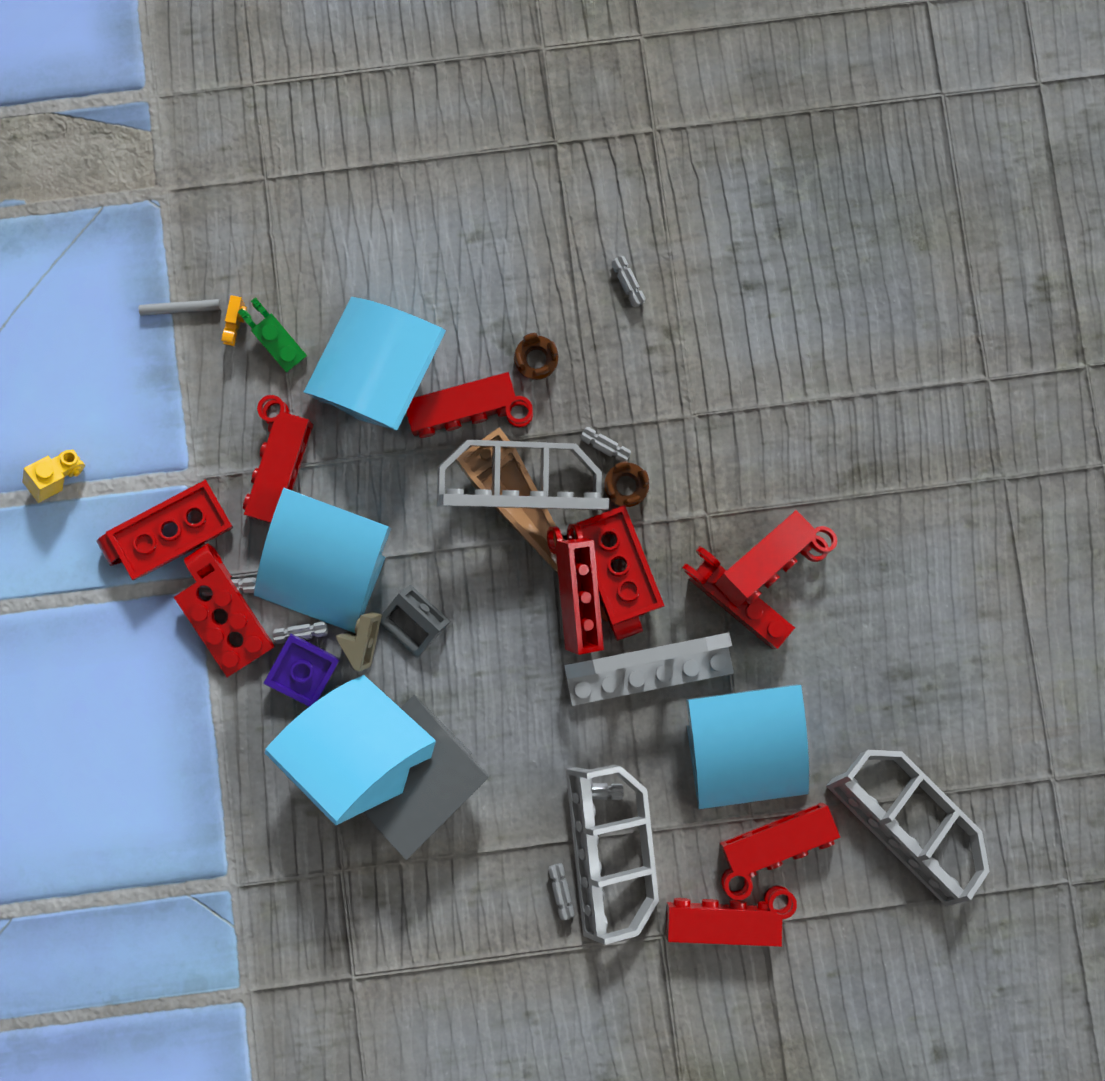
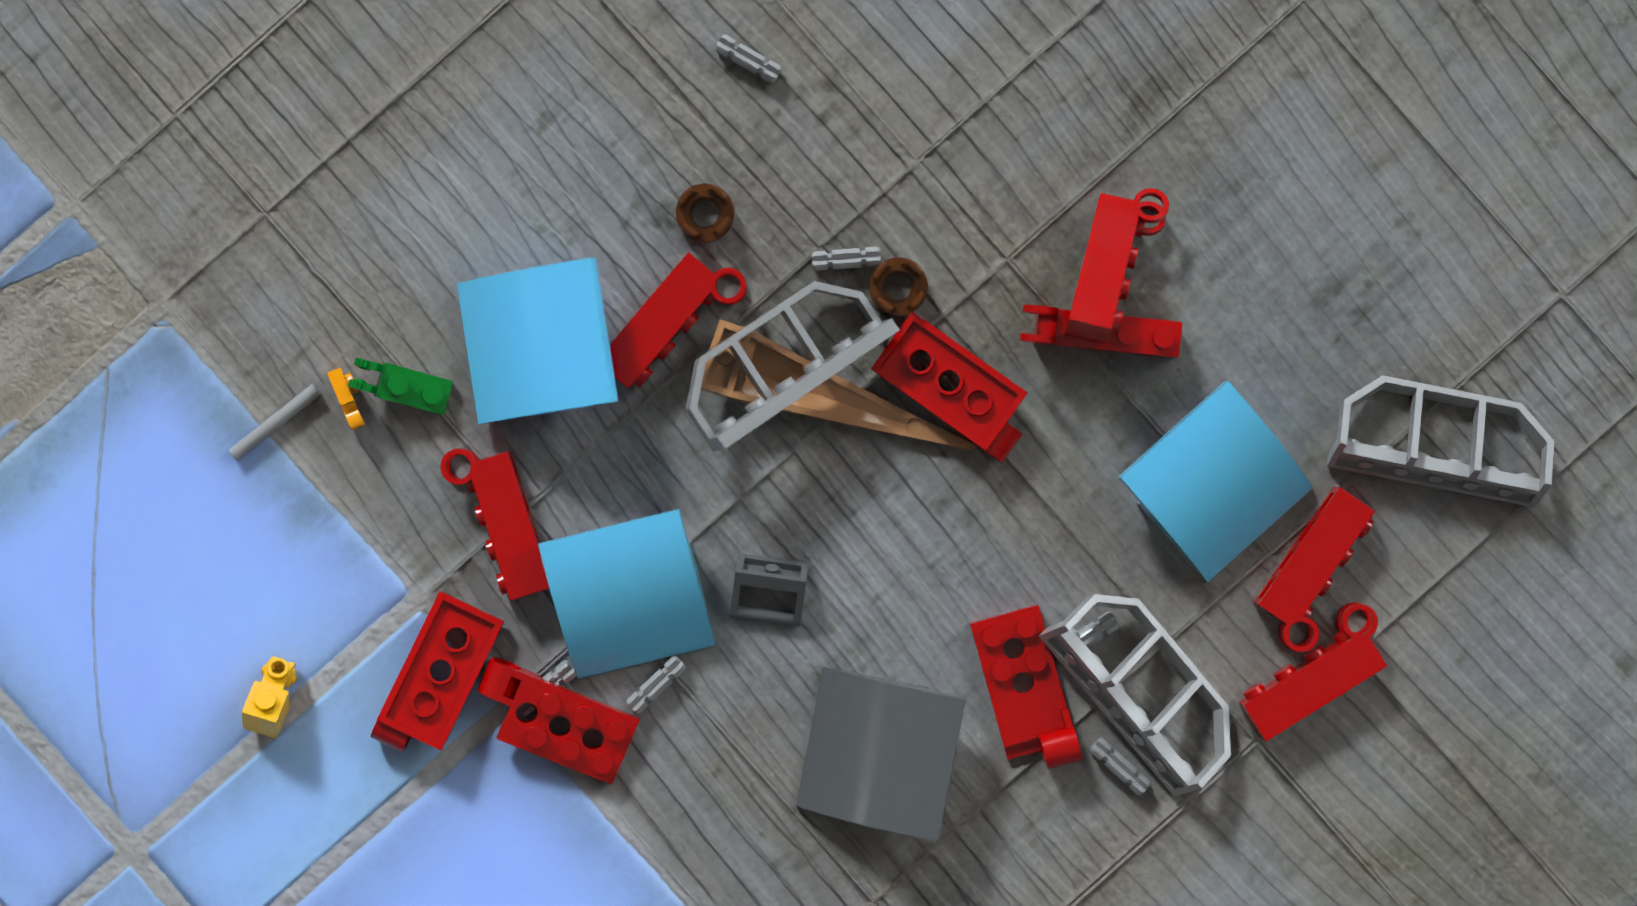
camera: 35 degrees left, 5 degrees up
dark purple plate [263,633,340,707] -> none
medium azure slope [265,675,436,826] -> none
dark tan slope [336,612,382,672] -> none
red hinge [547,523,604,655] -> none
light grey plate [564,632,734,706] -> none
none -> red hinge [969,604,1083,770]

